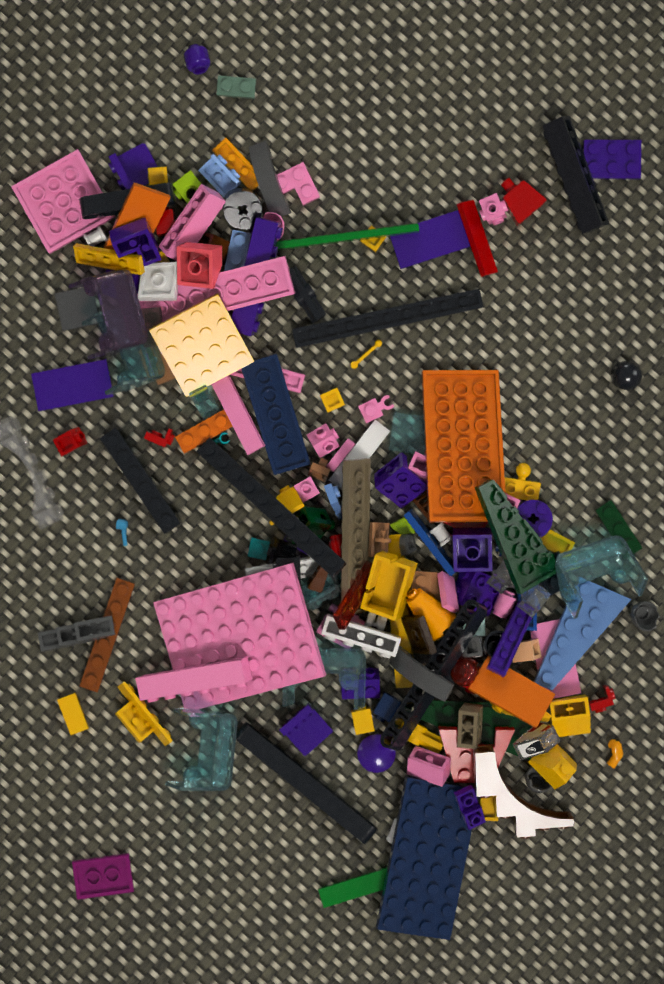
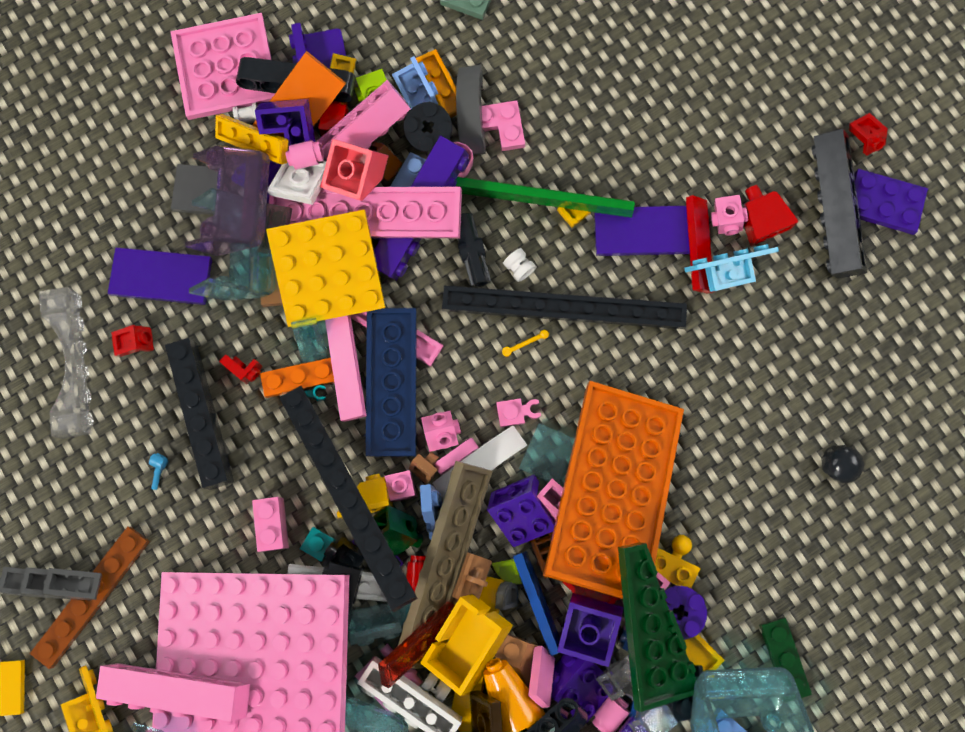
camera: 20 degrees right, 10 degrees down
reddish brown slope [306,565,328,593] -> none
yellow plate [320,388,345,413] -> none
white bush [429,522,453,547] -> none
none -> bright pink brick [252,497,289,552]
none -> bright pink brick [286,140,324,170]
none -> white wheel [503,248,537,282]
none -> medium azure bracket [684,244,779,292]
none -> red bracket [849,113,888,156]

